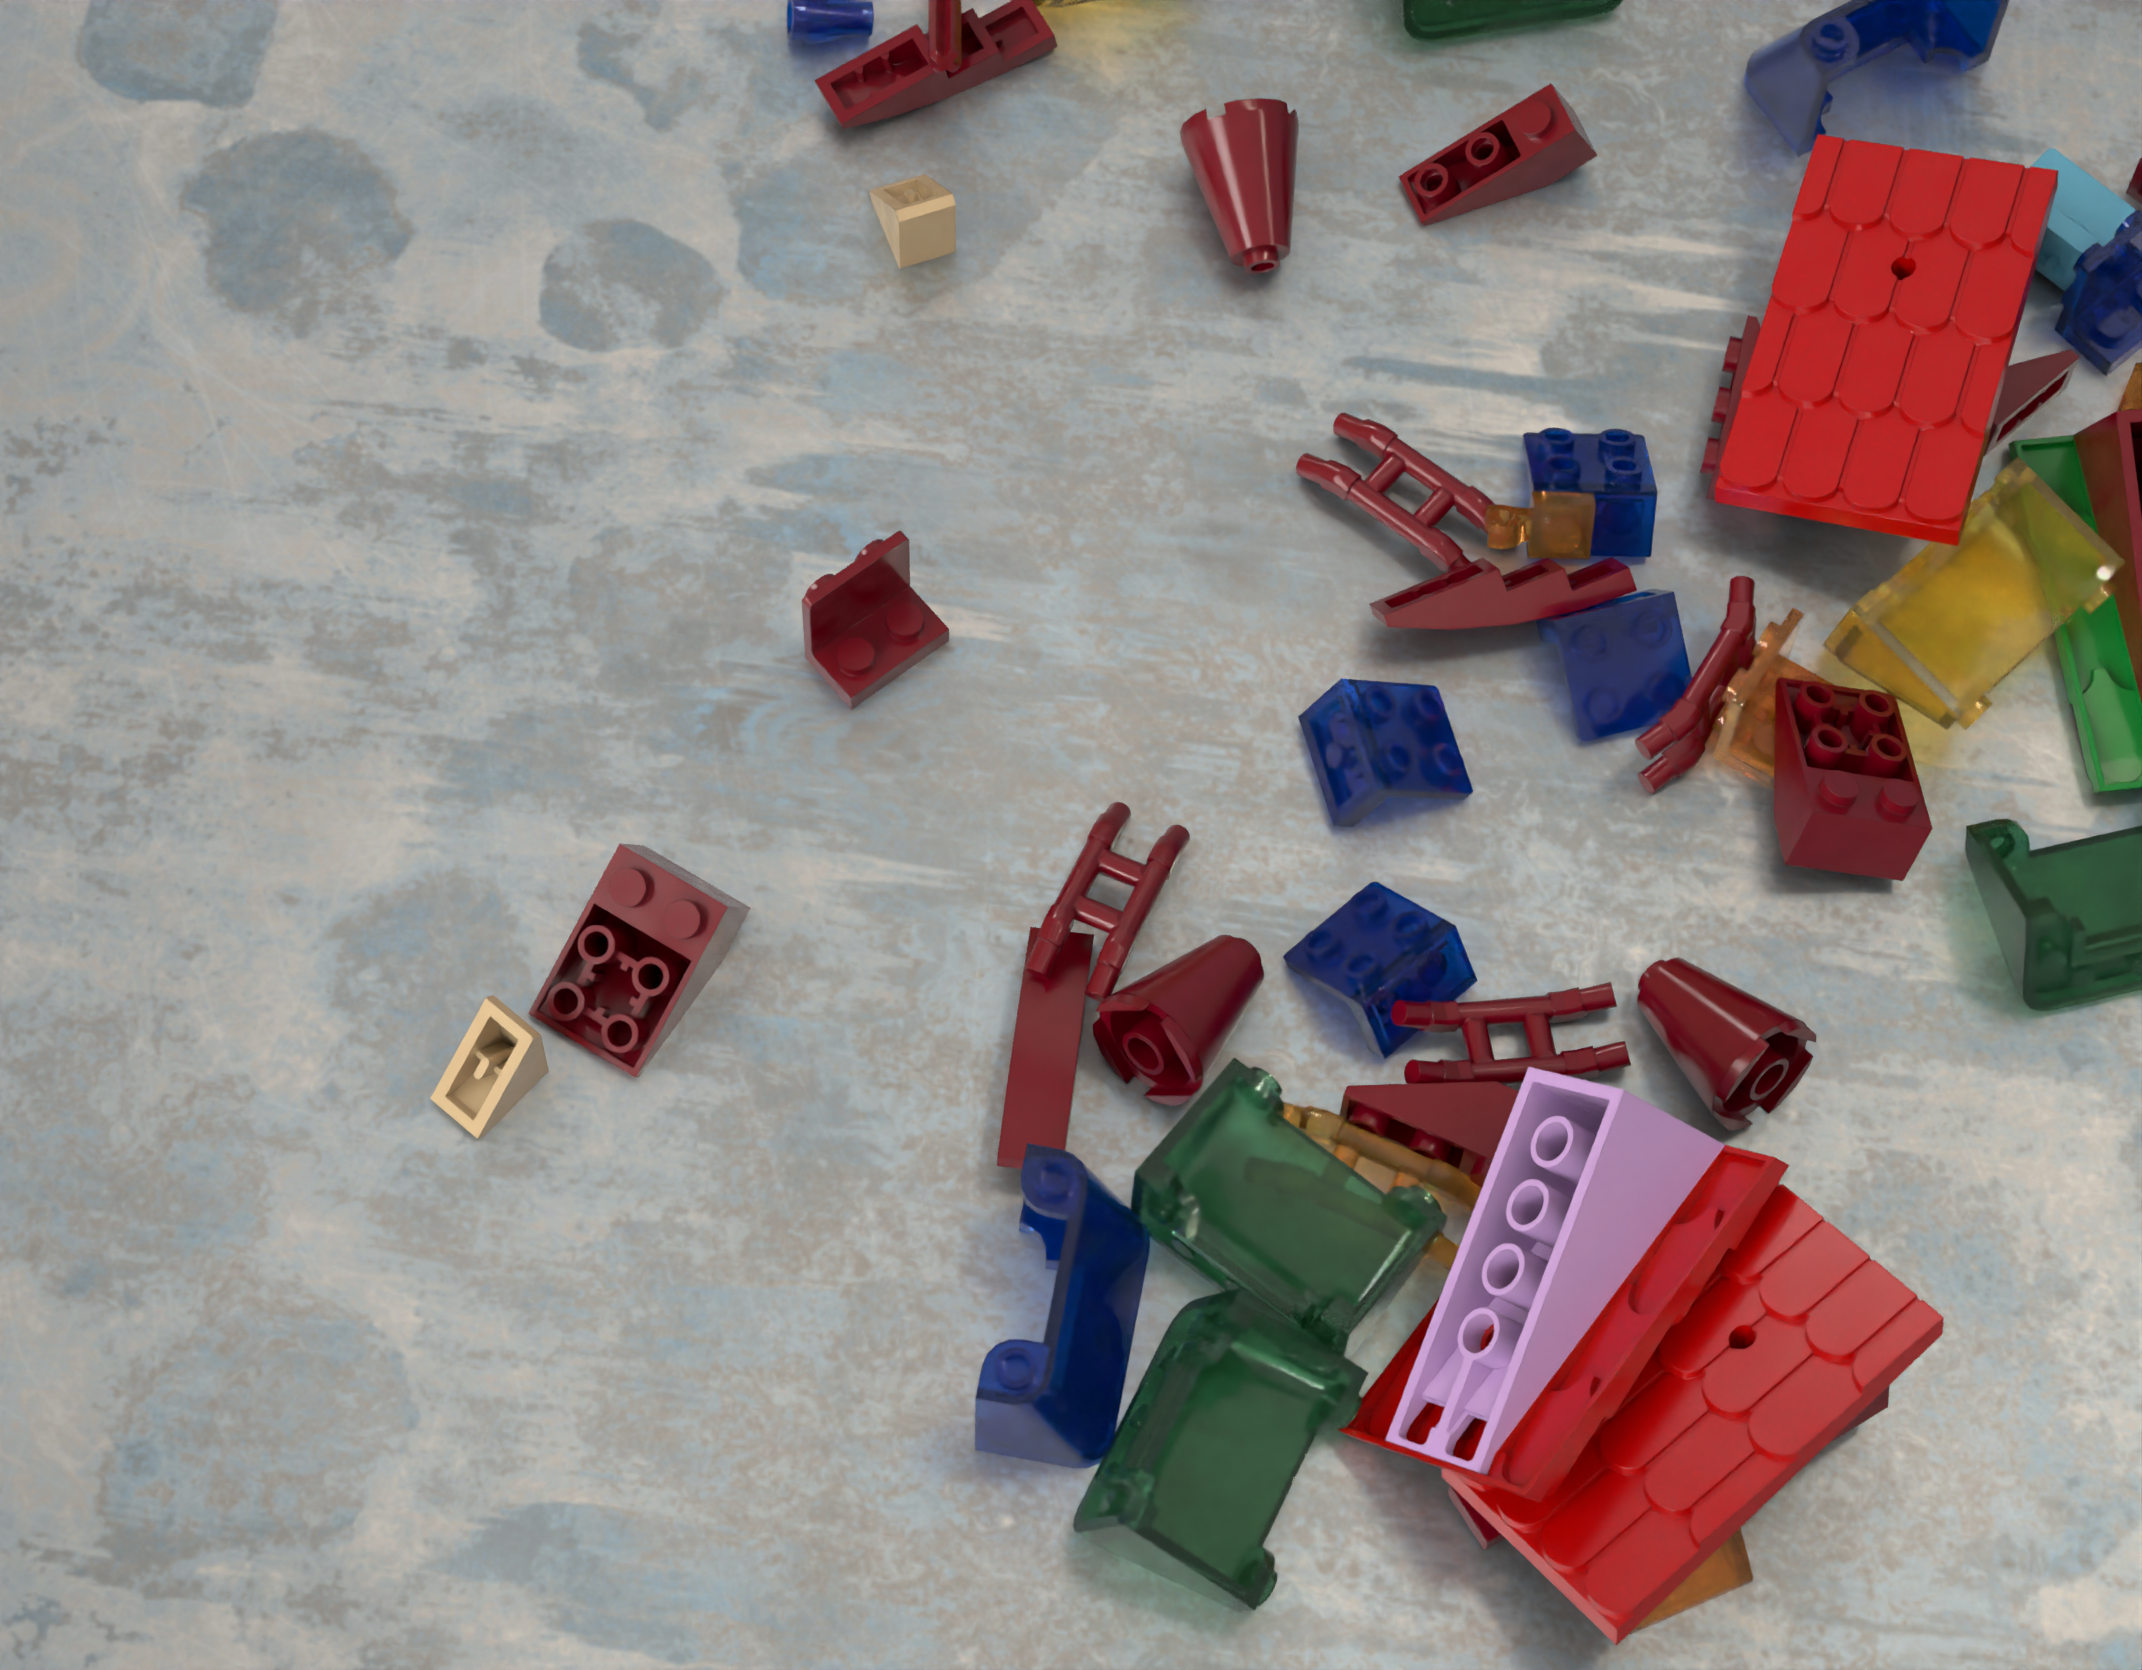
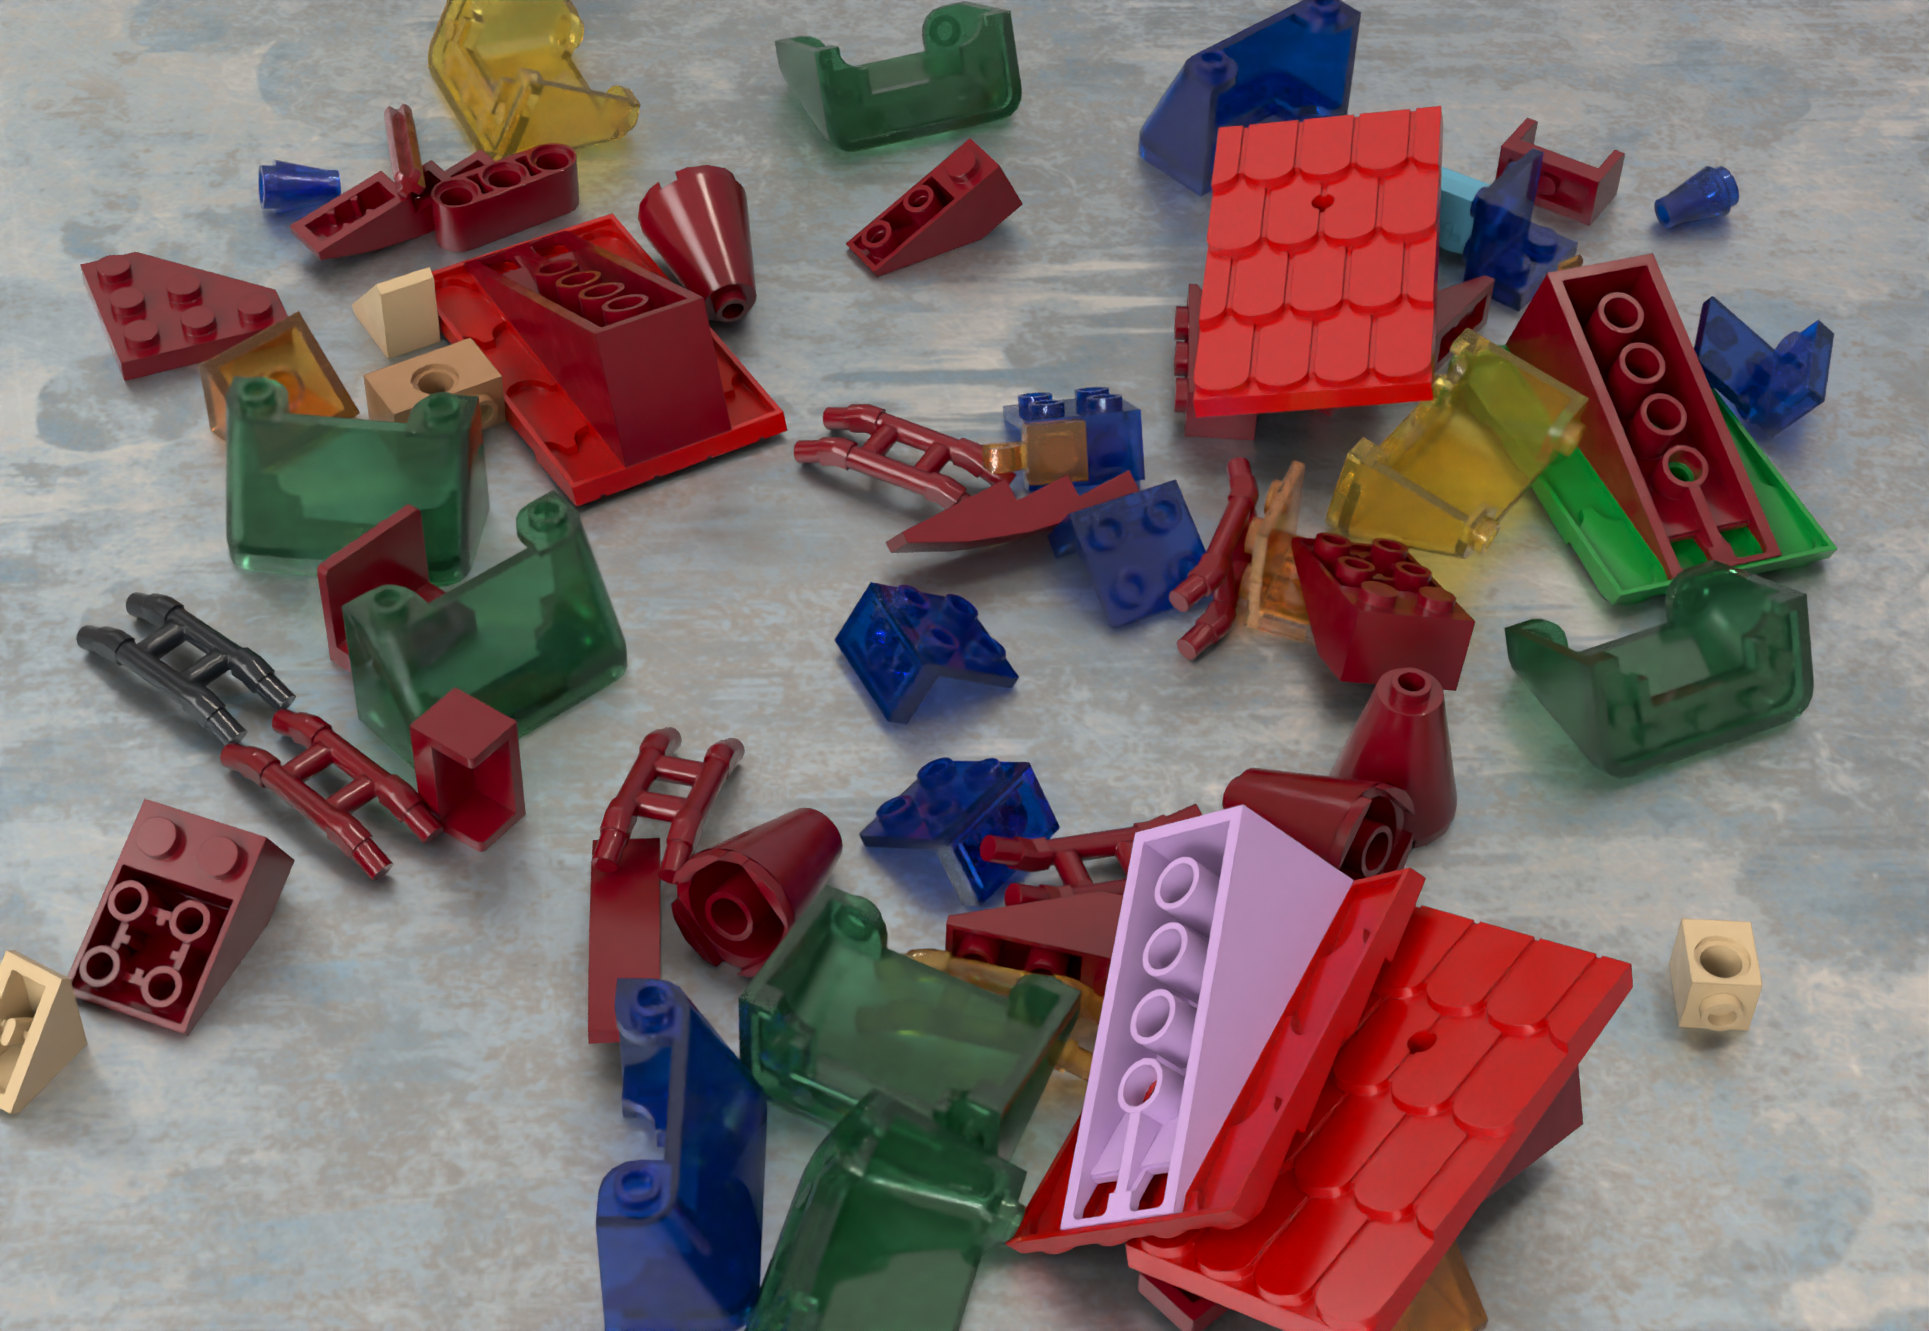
camera: 10 degrees left, 20 degrees down
none -> black piece [76,592,296,746]
none -> dark red plate [80,252,294,381]
none -> clear orange slope [199,311,360,469]
none -> dark red piece [220,709,444,881]
none -> clear green windscreen [226,376,490,587]
none -> clear green windscreen [342,490,628,769]
none -> medium nougat brick [363,338,506,460]
none -> dark red panel [409,687,526,852]
none -> dark red beam [431,143,580,252]
none -> piece [431,213,788,507]
none -> dark red cone [1329,668,1457,848]
none -> tan brick [1669,918,1763,1031]

